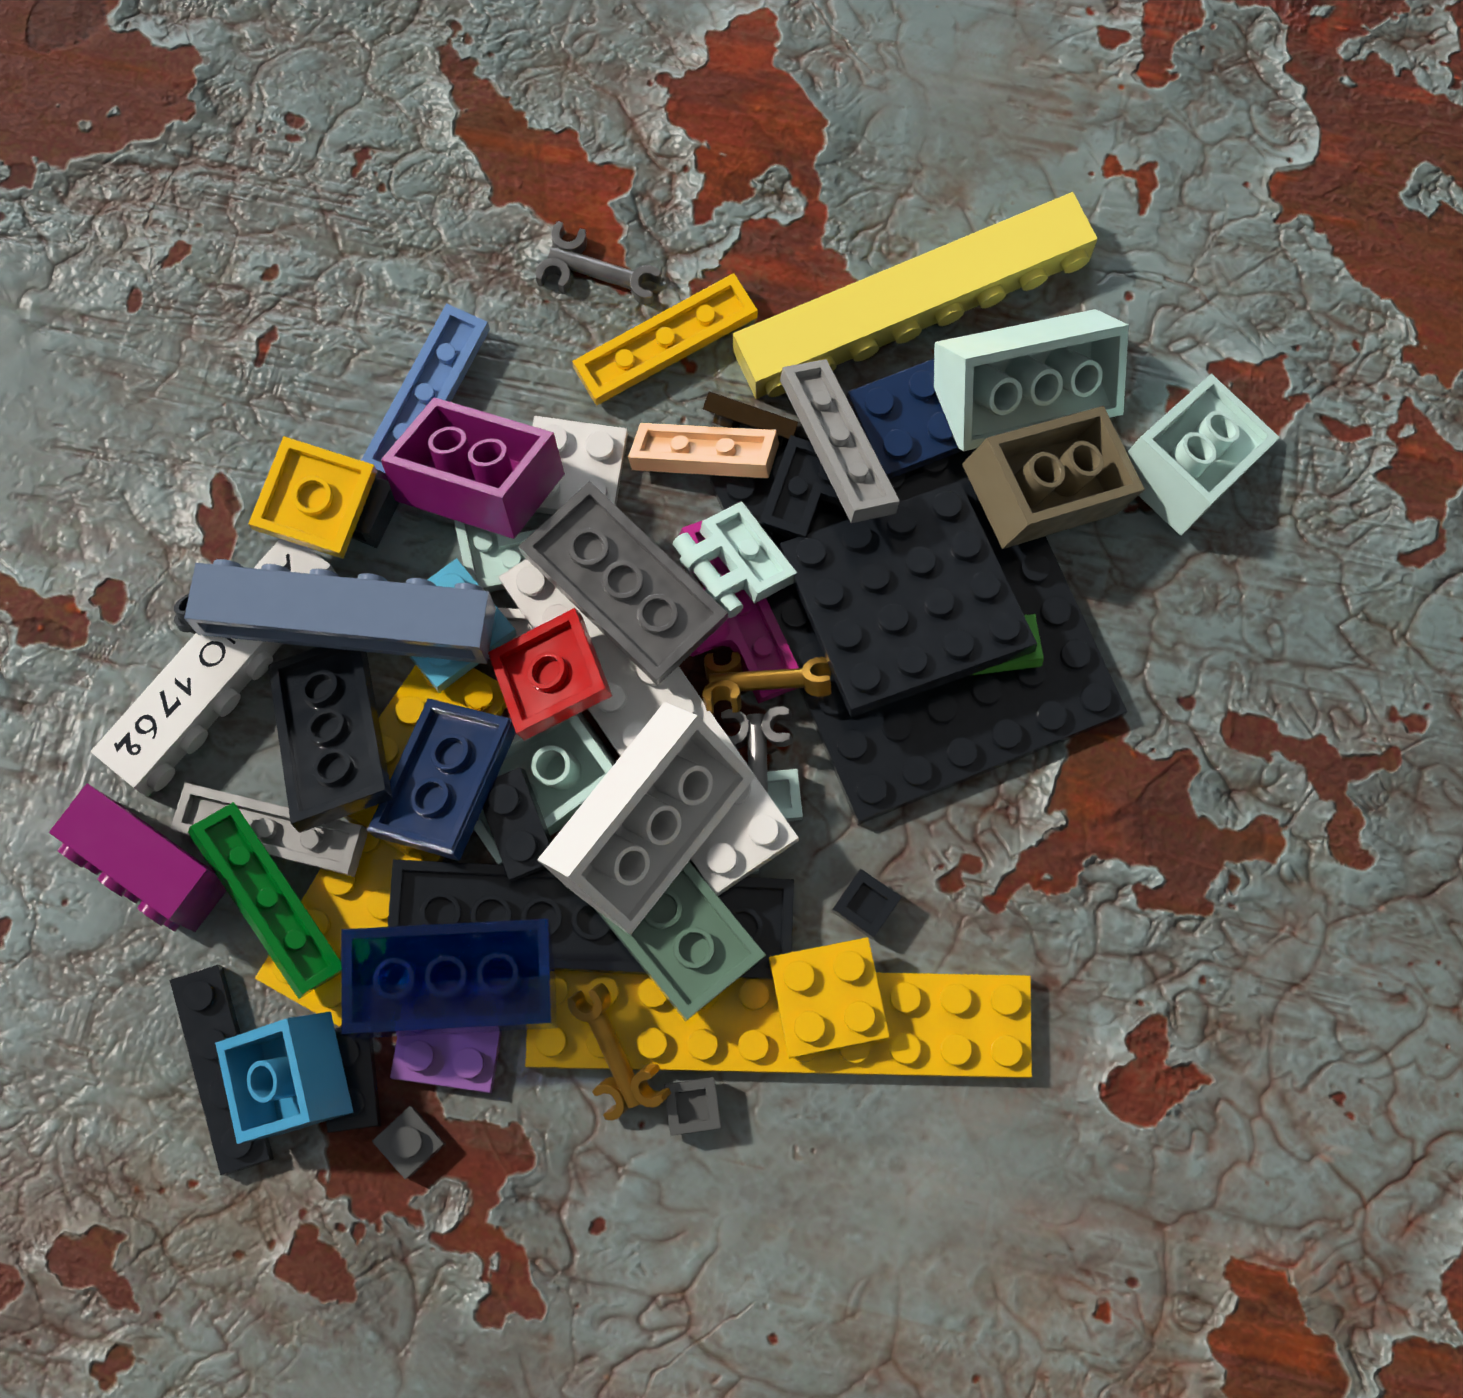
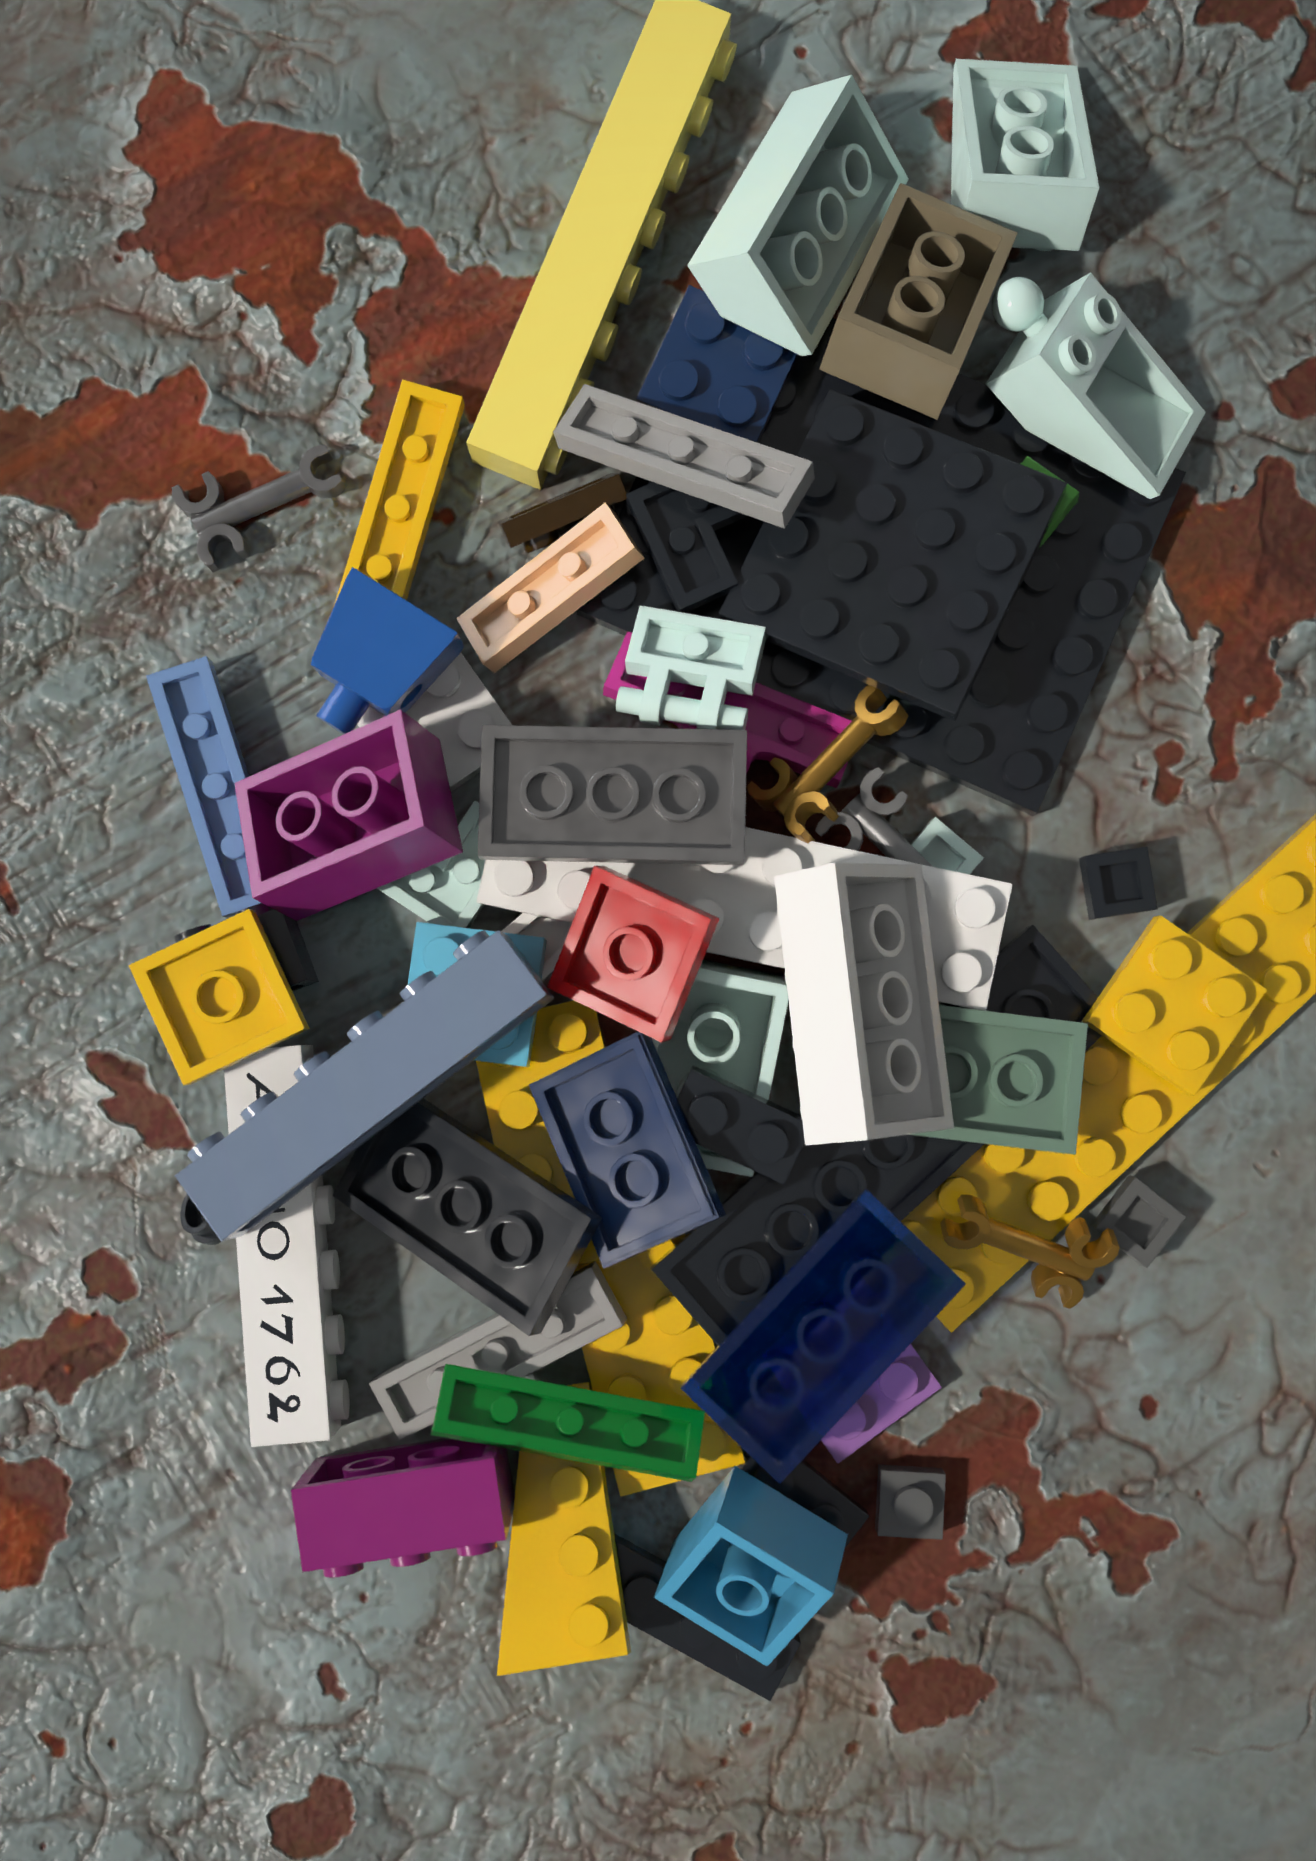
camera: 50 degrees left, 10 degrees up
none -> blue torso [311,567,464,734]
none -> yellow wing [497,1382,631,1676]
none -> light aqua slope [986,272,1206,499]

